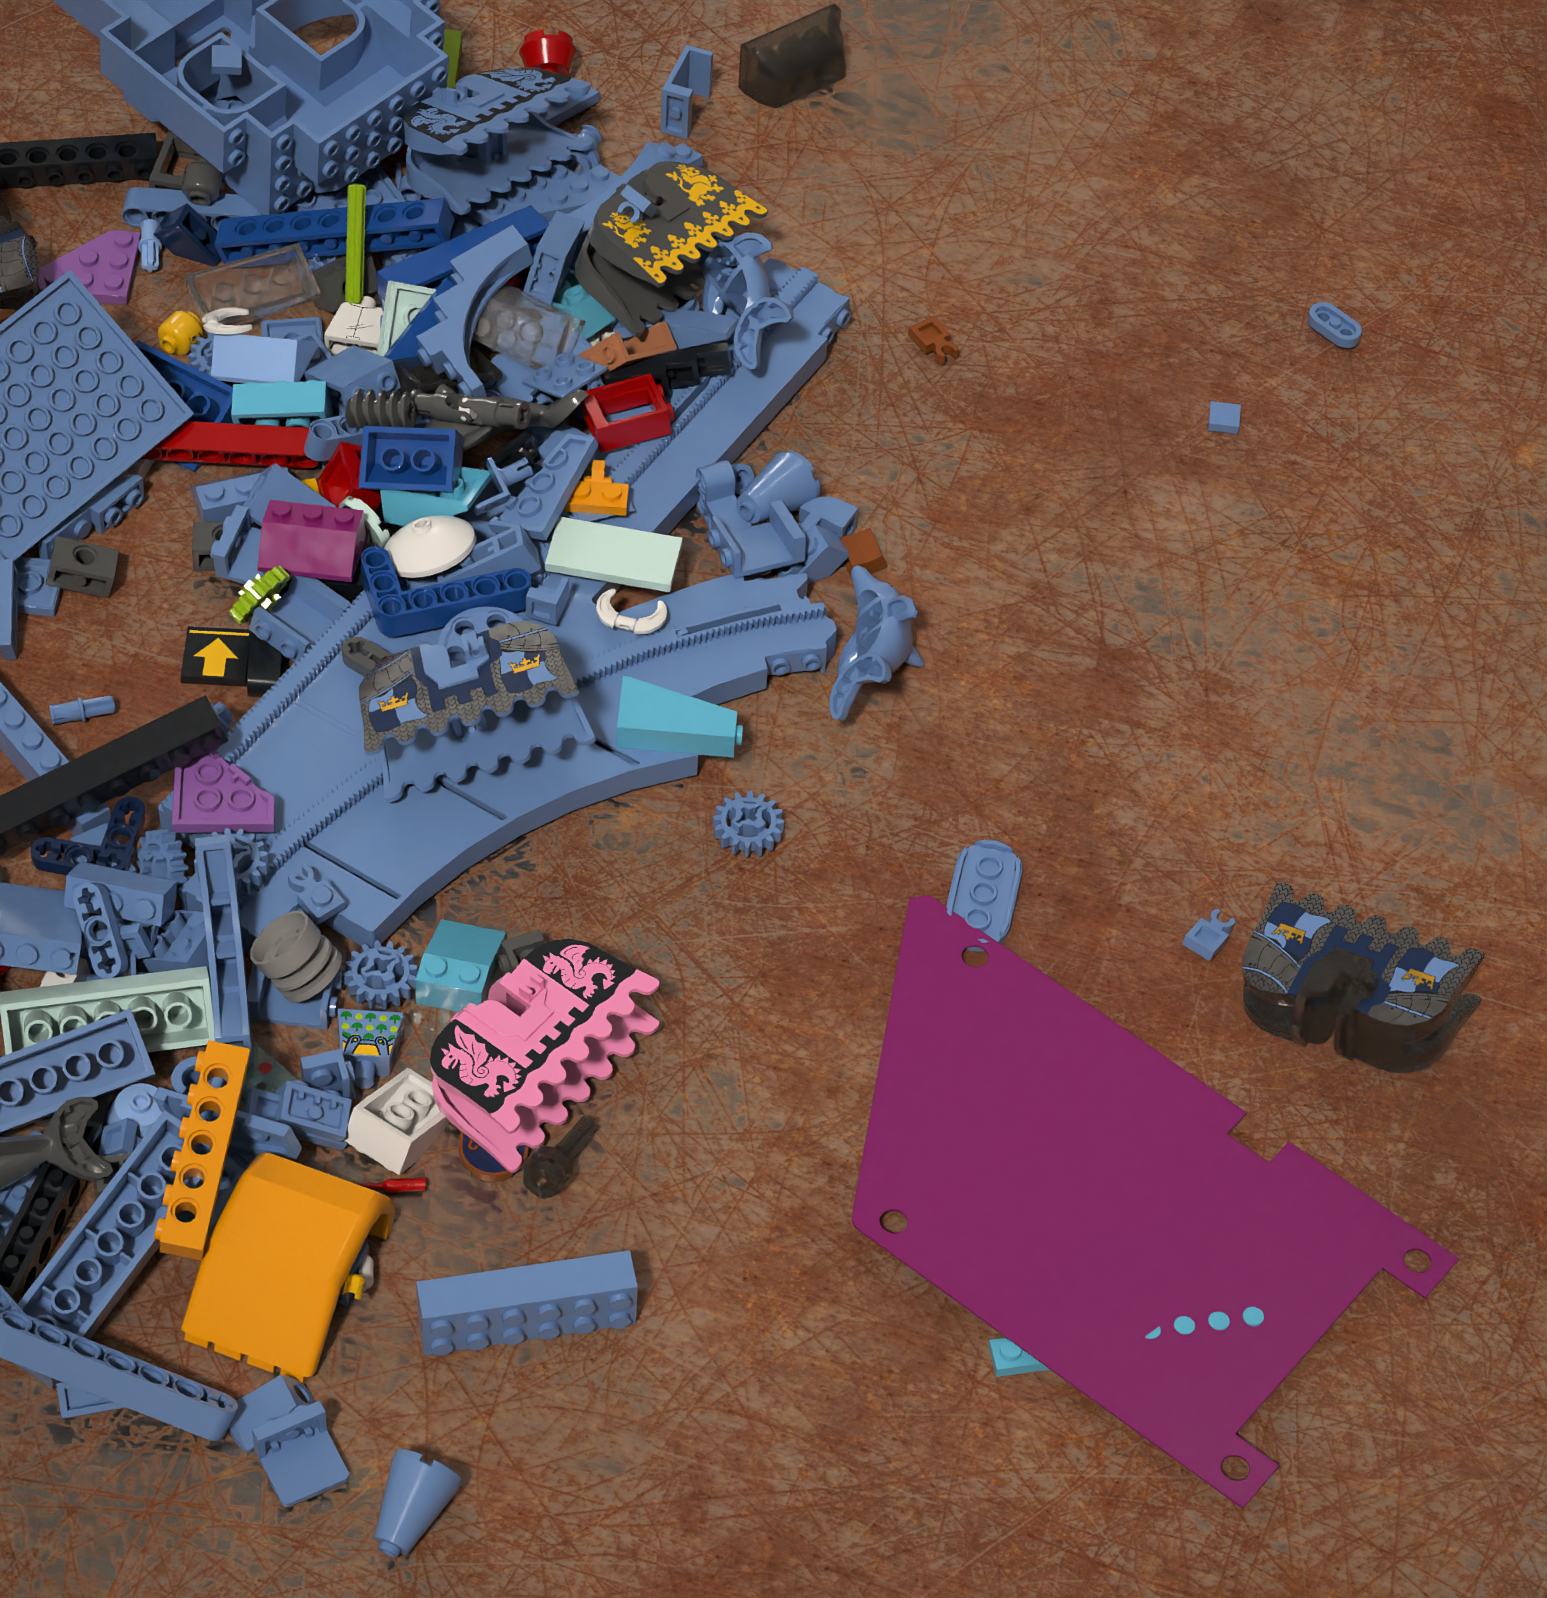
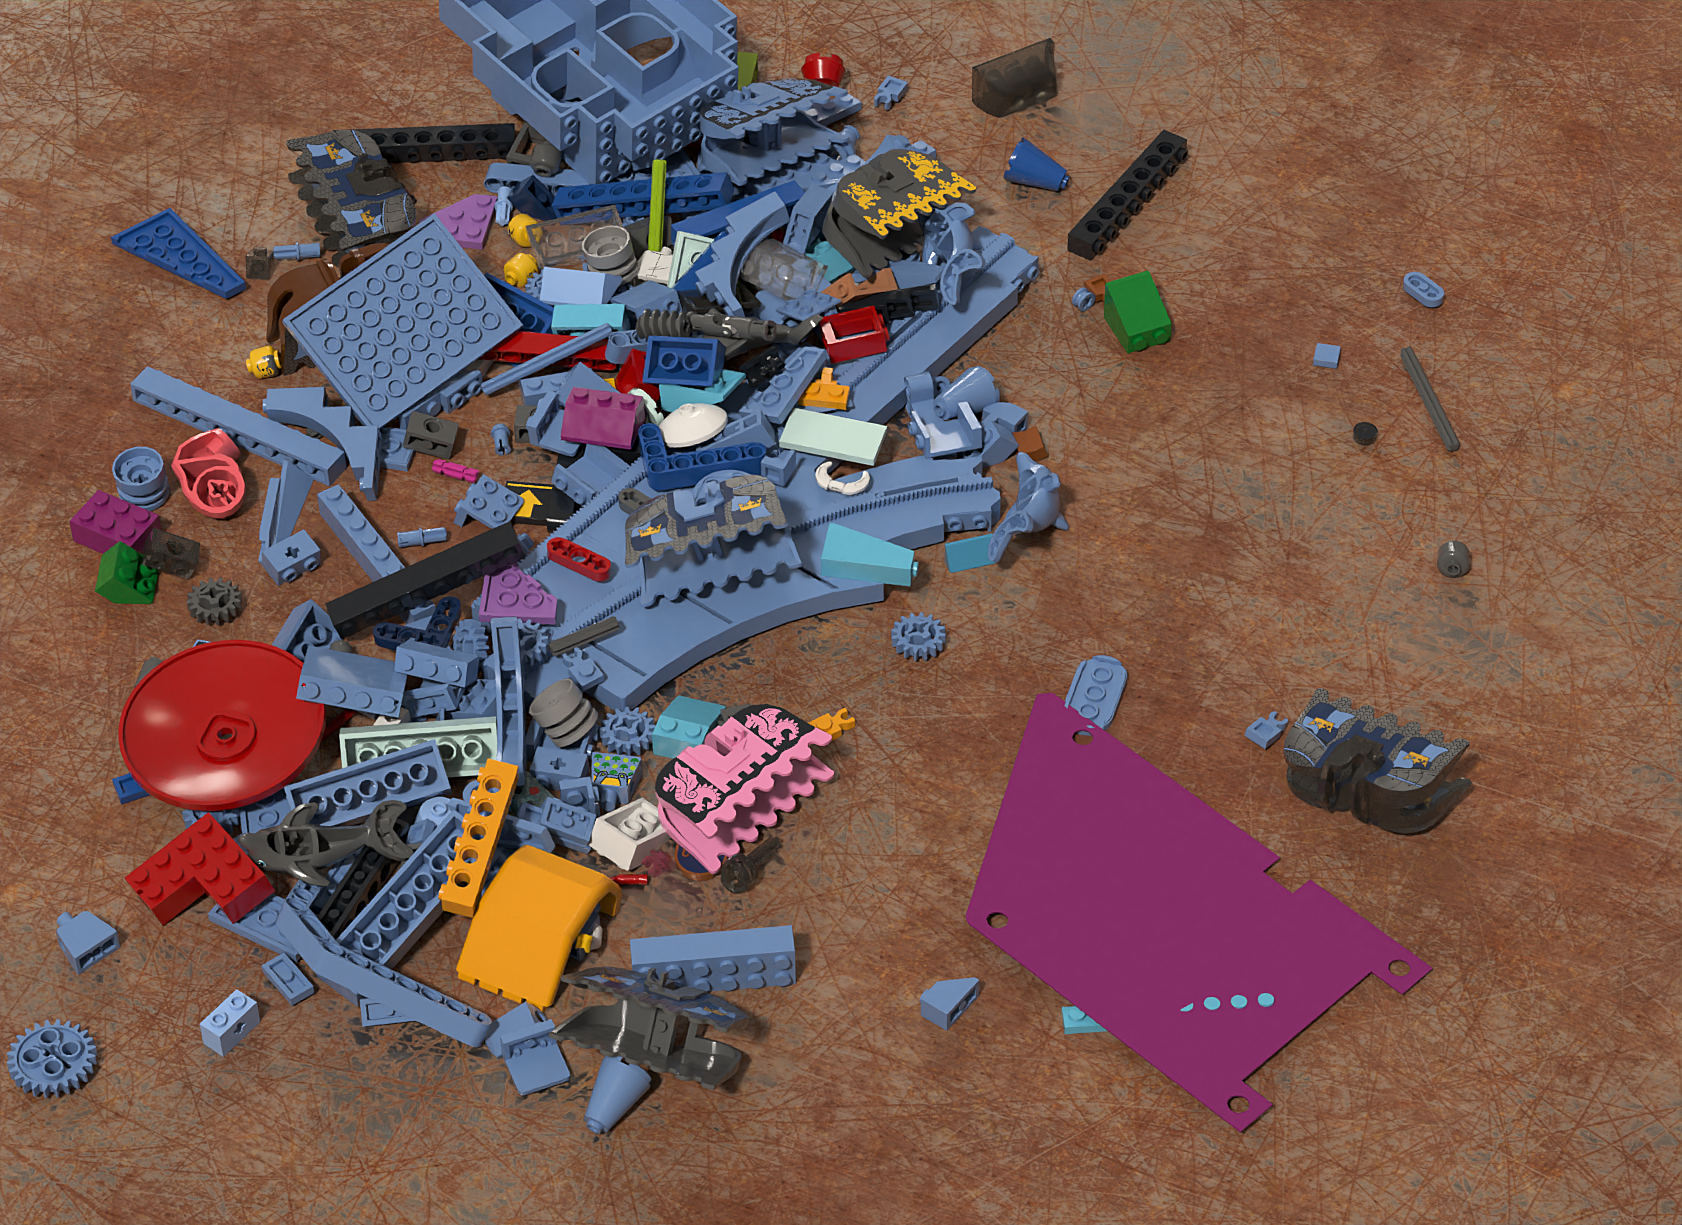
camera: 10 degrees right, 5 degrees down
medium blue beam [73,883,128,979] -> none
white piece [202,307,252,335] -> none
medium blue tile [211,45,242,75] -> none
lime gear [229,565,291,625] -> none
medium blue bracket [474,457,533,516] -> none
medium blue tile [617,184,659,225] -> none
medium blue panel [660,45,713,139] -> none
none -> dark pink axle [432,459,479,483]
none -> medium blue bracket [453,474,524,529]
none -> medium blue axle [481,323,613,395]
none -> medium blue pin [491,424,511,456]
none -> yellow head [507,214,542,248]
none -> medium blue brick [530,746,589,791]
none -> red beam [547,537,611,582]
none -> dark grey axle [548,616,620,656]
none -> dark grey animal [548,966,751,1090]
none -> light grey wheel [582,226,639,286]
none -> clear pink plate [641,848,671,878]
none -> light orange plate [808,708,855,740]
none -> medium blue plate [874,76,908,110]
none -> medium blue slope [920,977,979,1031]
none -> dark azure slope [945,534,996,573]
none -> blue cone [1003,137,1070,191]
none -> black brick [1067,129,1188,261]
none -> medium blue bush [1072,287,1095,311]
none -> green slope [1104,270,1172,354]
none -> tile [1353,422,1378,445]
none -> dark grey axle [1400,347,1460,452]
none -> dark grey head [1437,541,1470,578]

